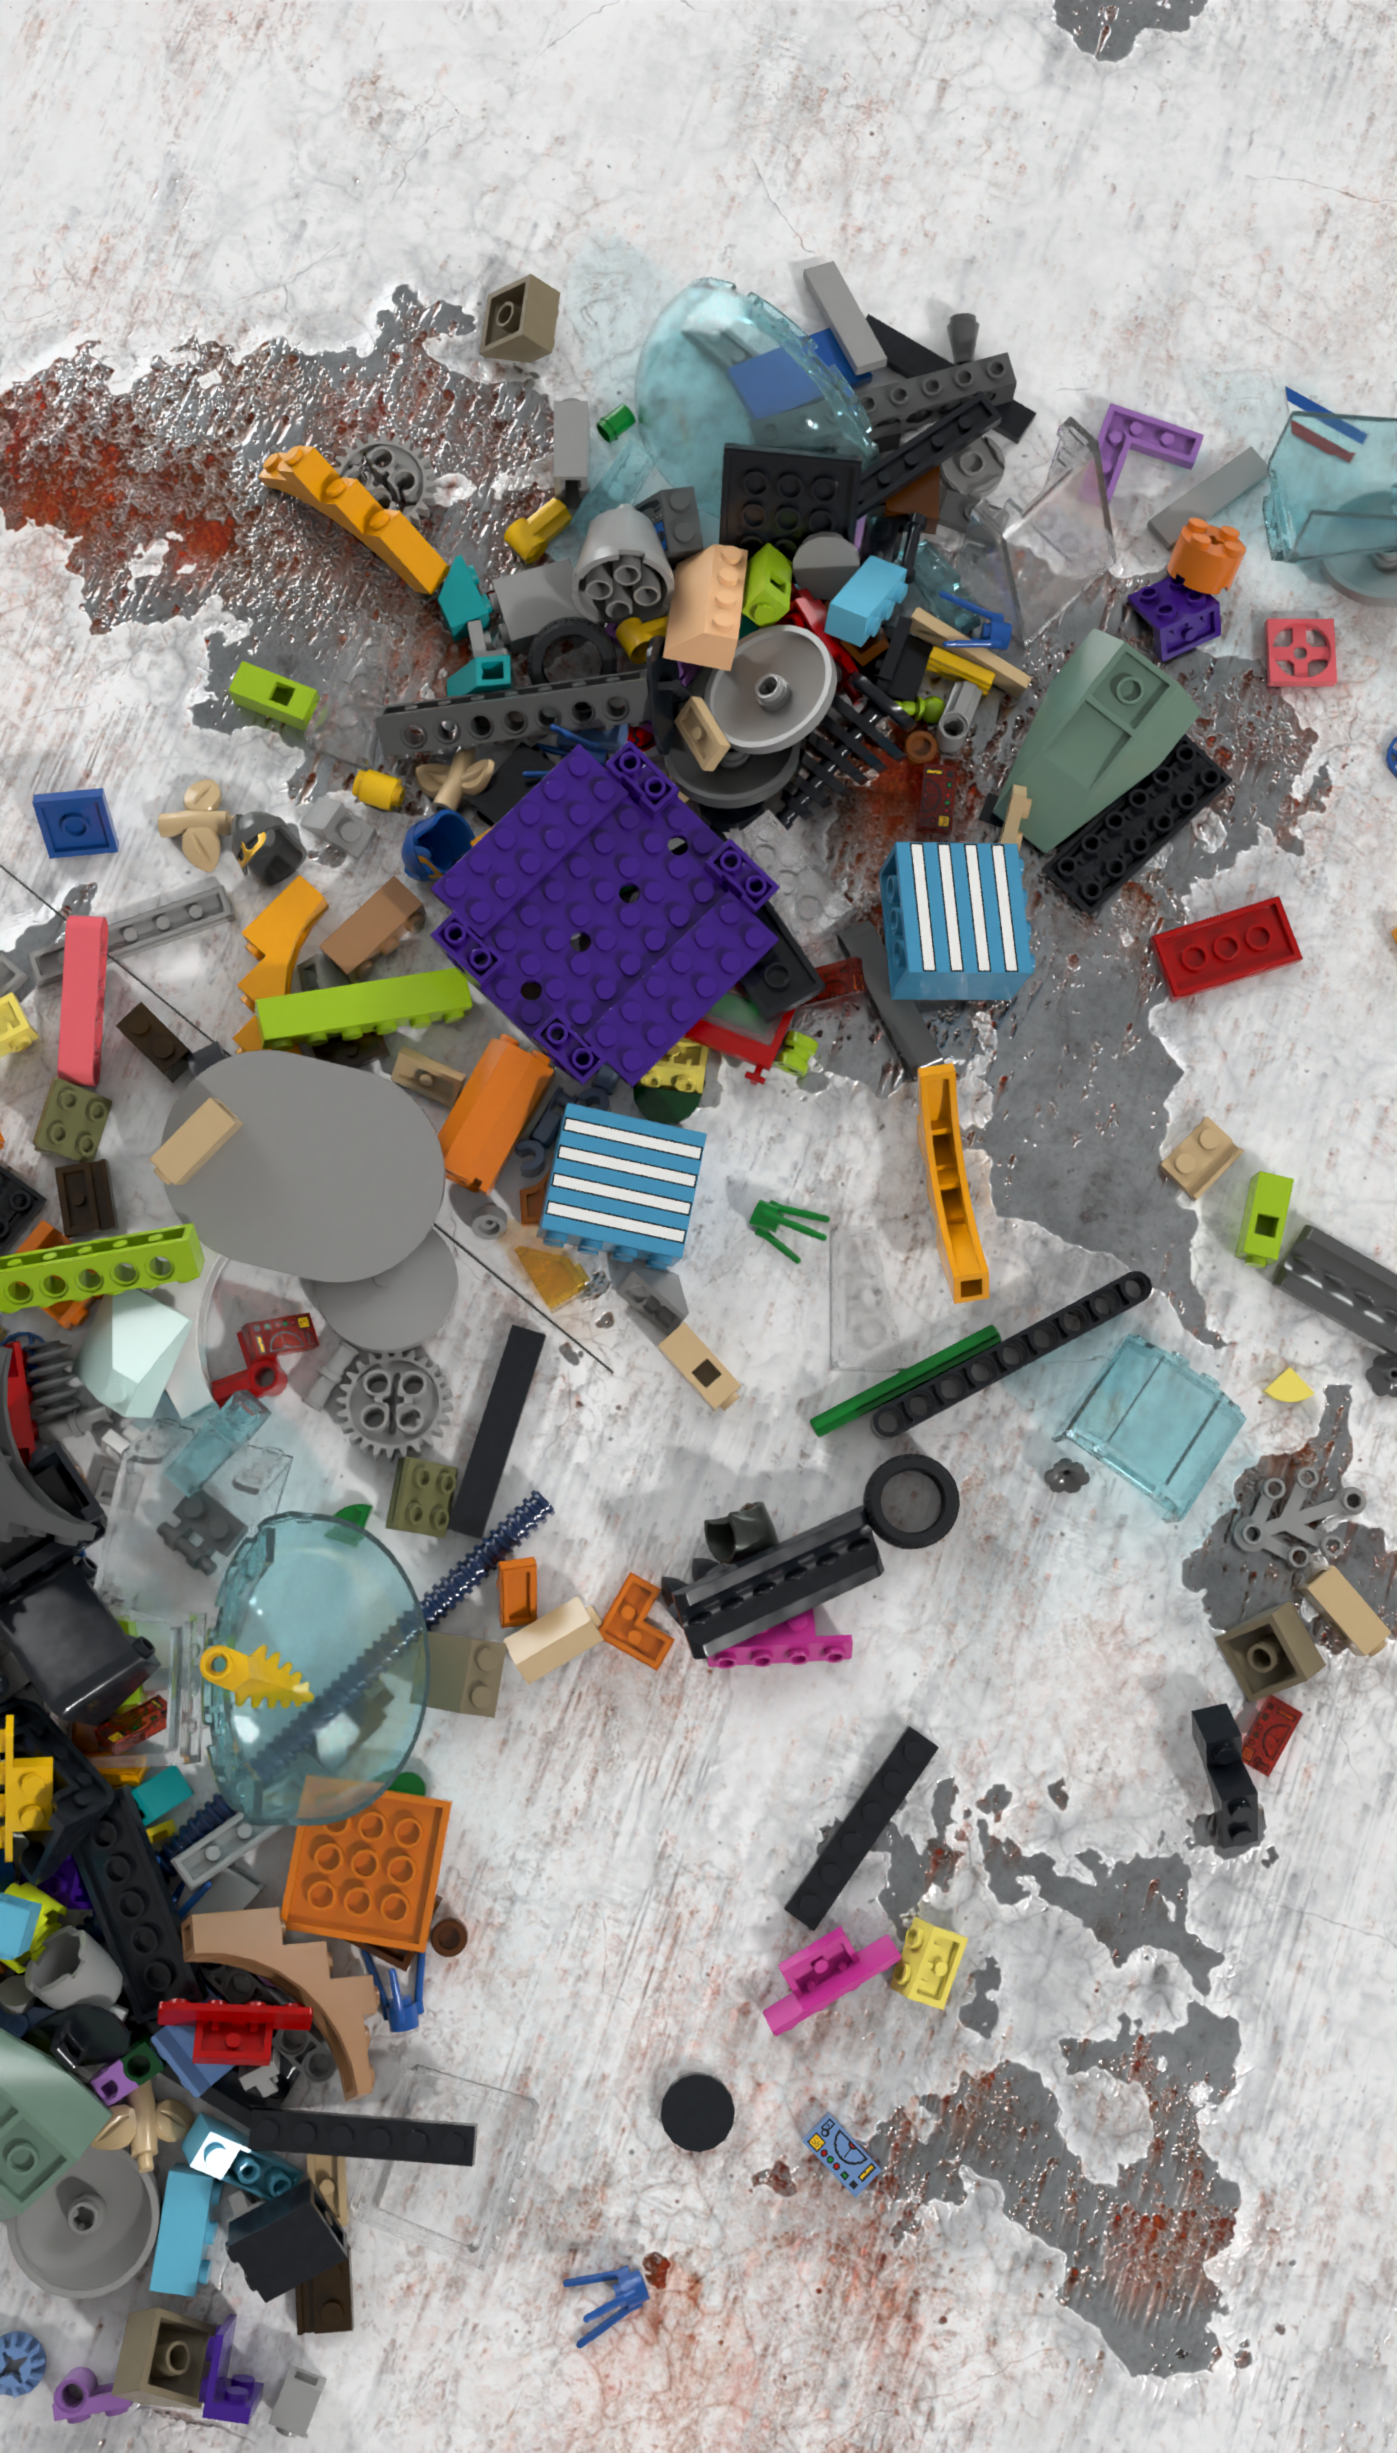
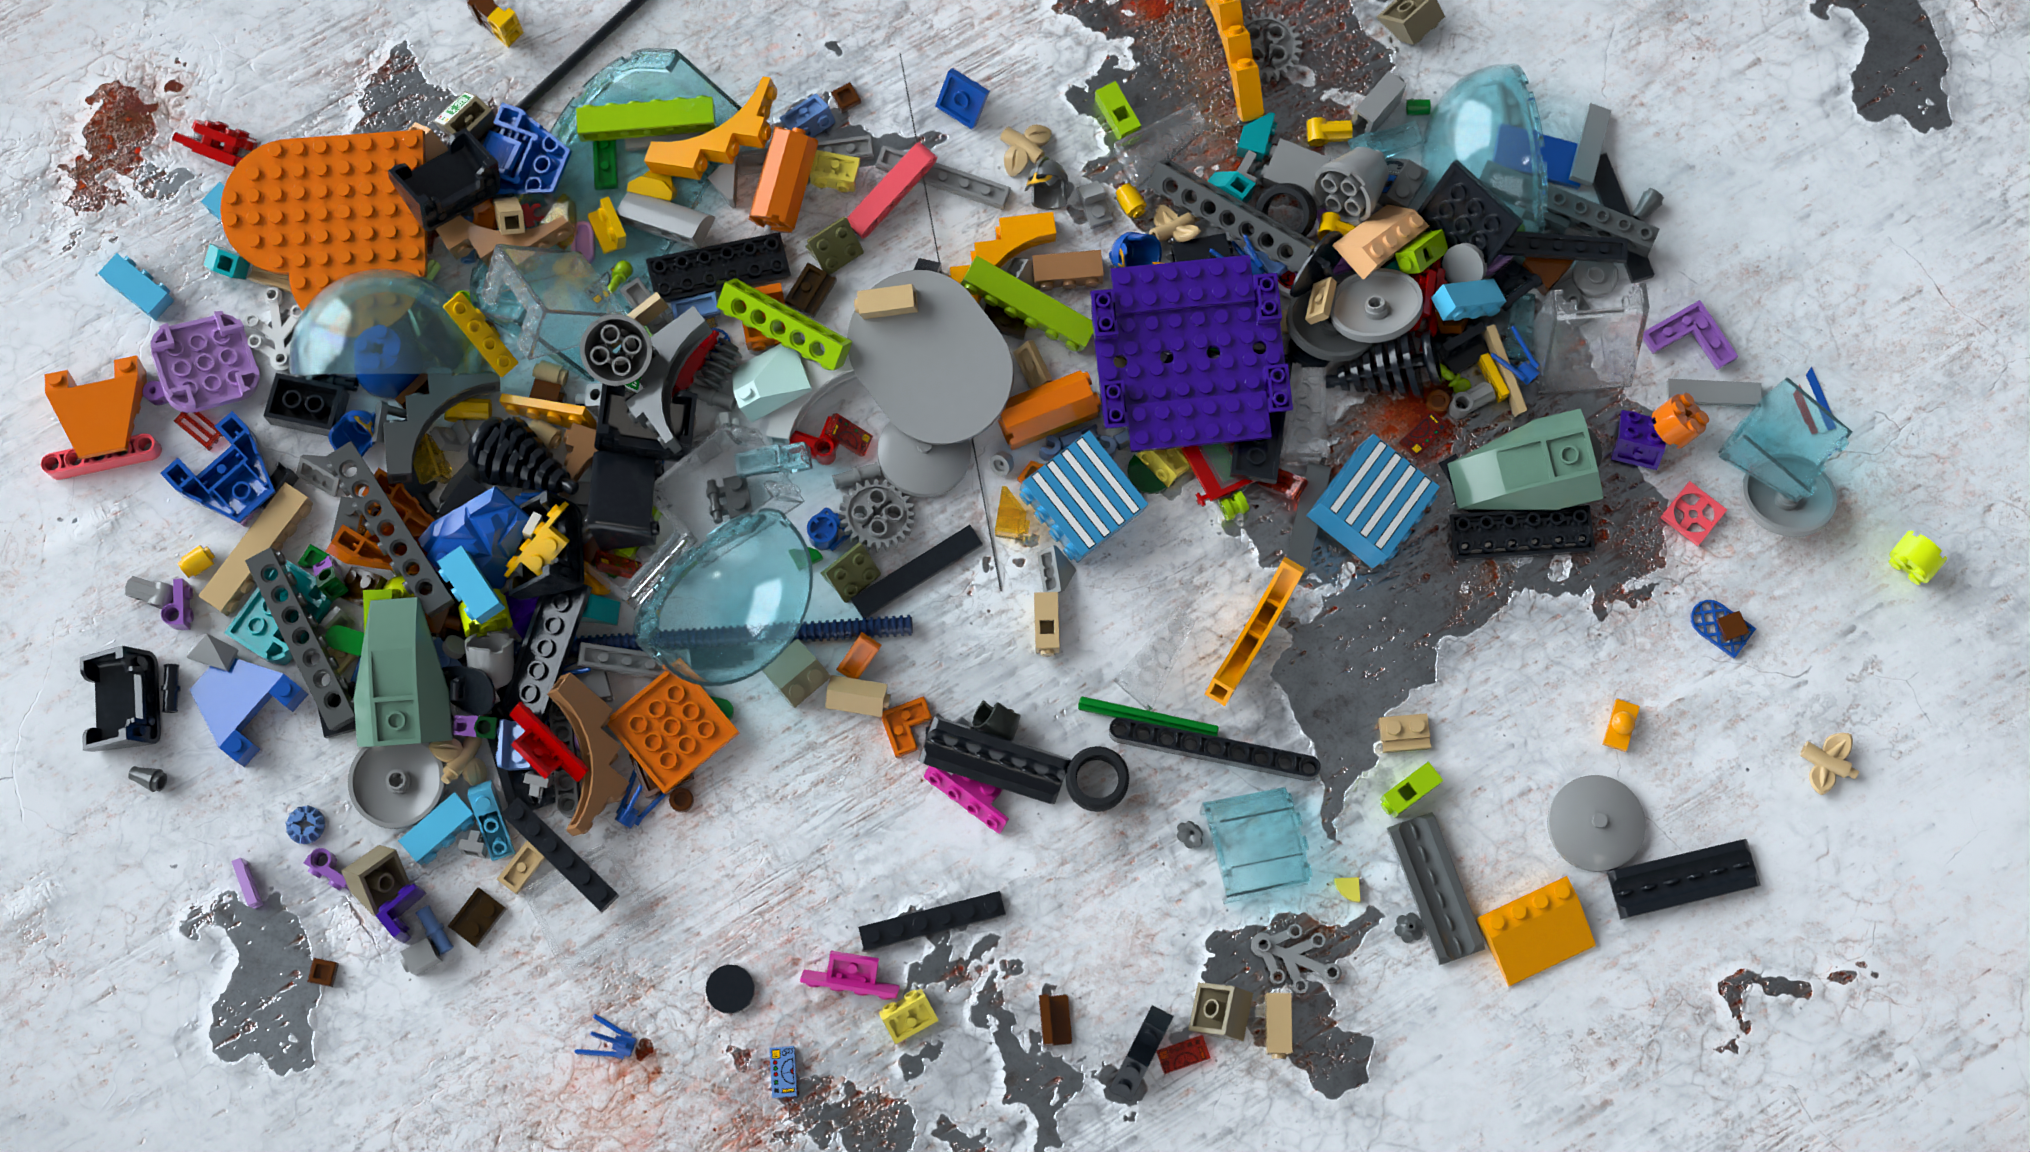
camera: 45 degrees right, 5 degrees down
dark brown brick [116,1002,192,1083] -> none
yellow tile [146,1819,177,1844] -> none
yellow plant [199,1644,314,1709] -> none
black brick [225,2178,348,2303] -> none
green plant [749,1199,830,1264] -> none
tan plate [998,784,1032,852] -> none
red tile [1149,896,1303,1002] -> none
none -> medium blue pin [416,905,454,955]
none -> blue piece [807,508,851,551]
none -> reddish brown panel [1039,994,1072,1047]

